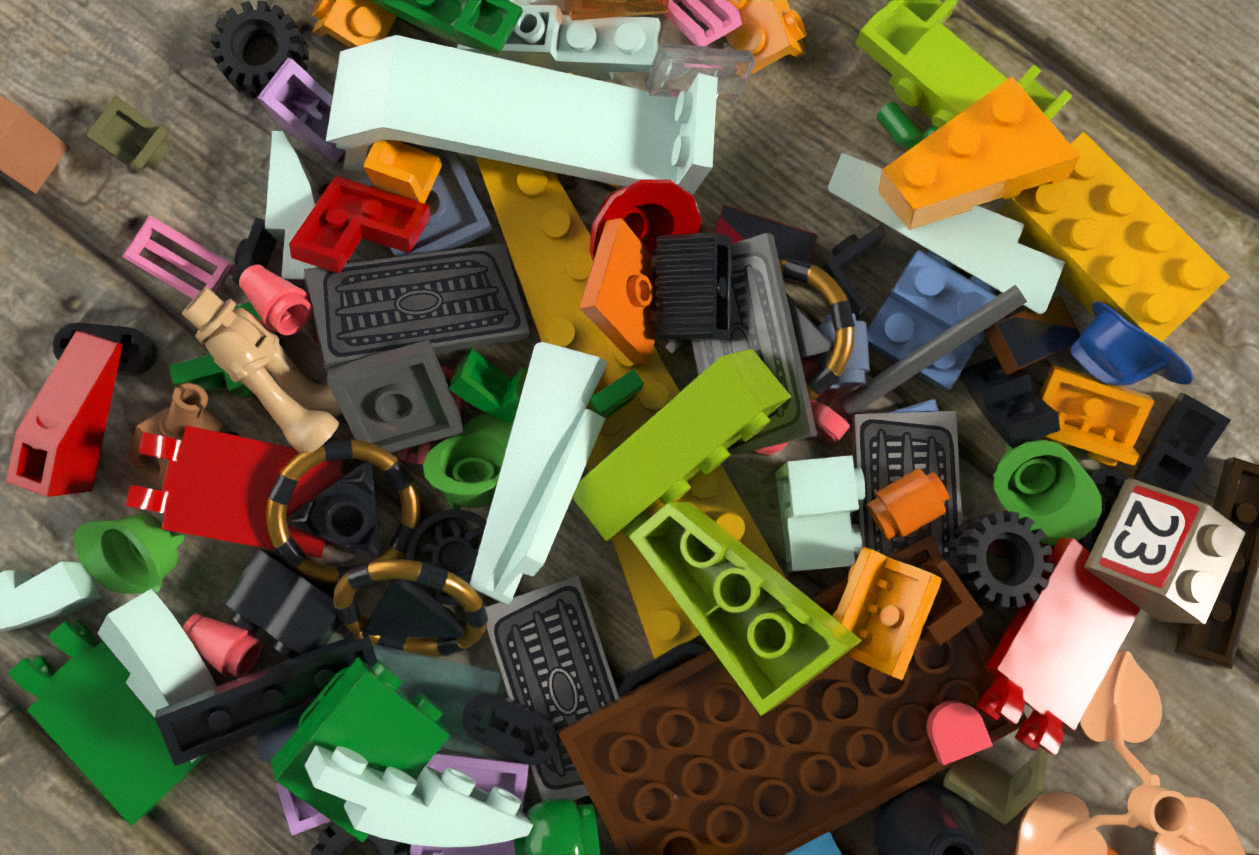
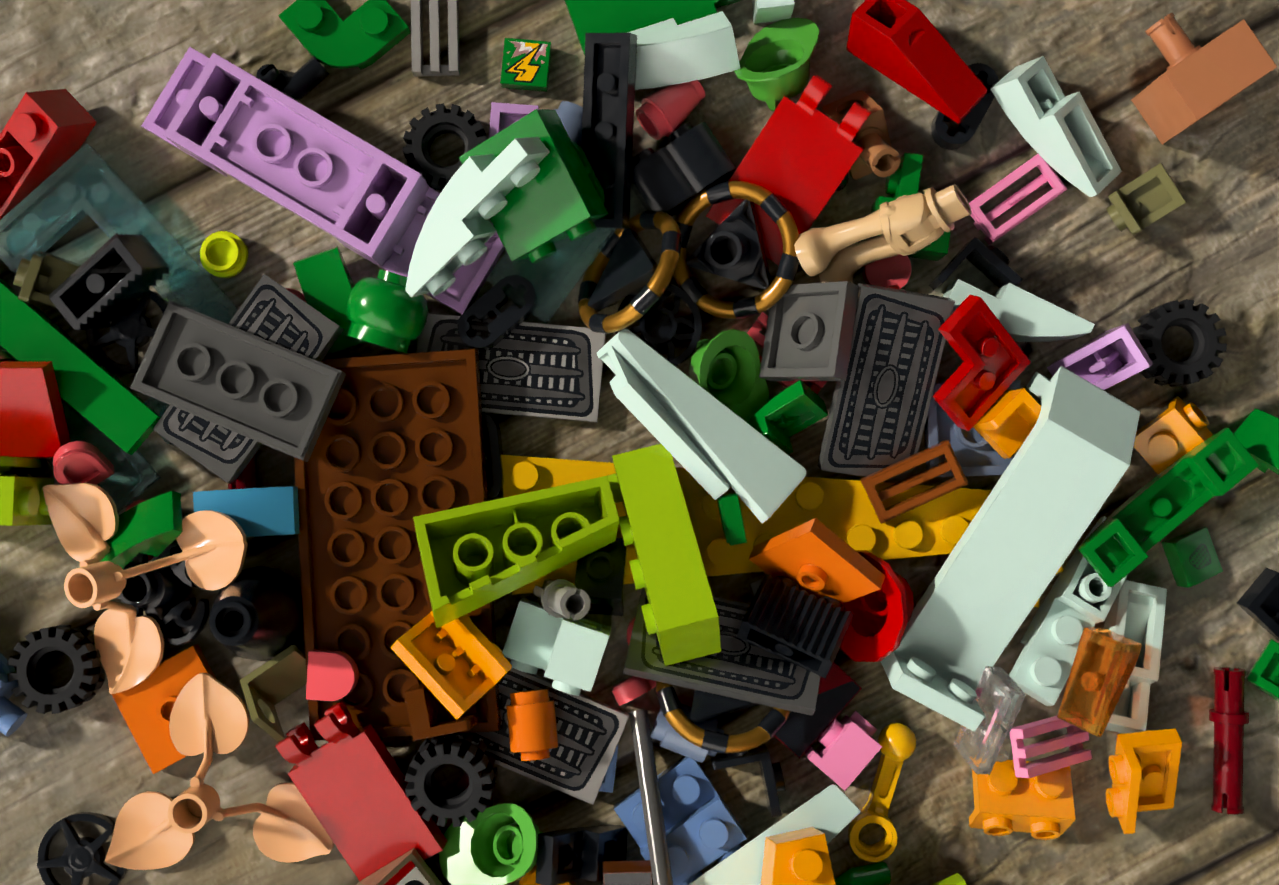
camera: 110 degrees right, 5 degrees up
coral cone [239,265,312,335] -> none
none -> tile [500,38,552,92]
none -> light grey axle [533,579,591,620]
none -> black bracket [575,537,627,616]
none -> bright pink brick [804,711,882,791]
none -> yellow piece [848,723,916,862]
none -> dark orange tile [860,440,968,524]
none -> coral tile [863,255,912,289]
none -> light aqua slope [990,56,1122,197]

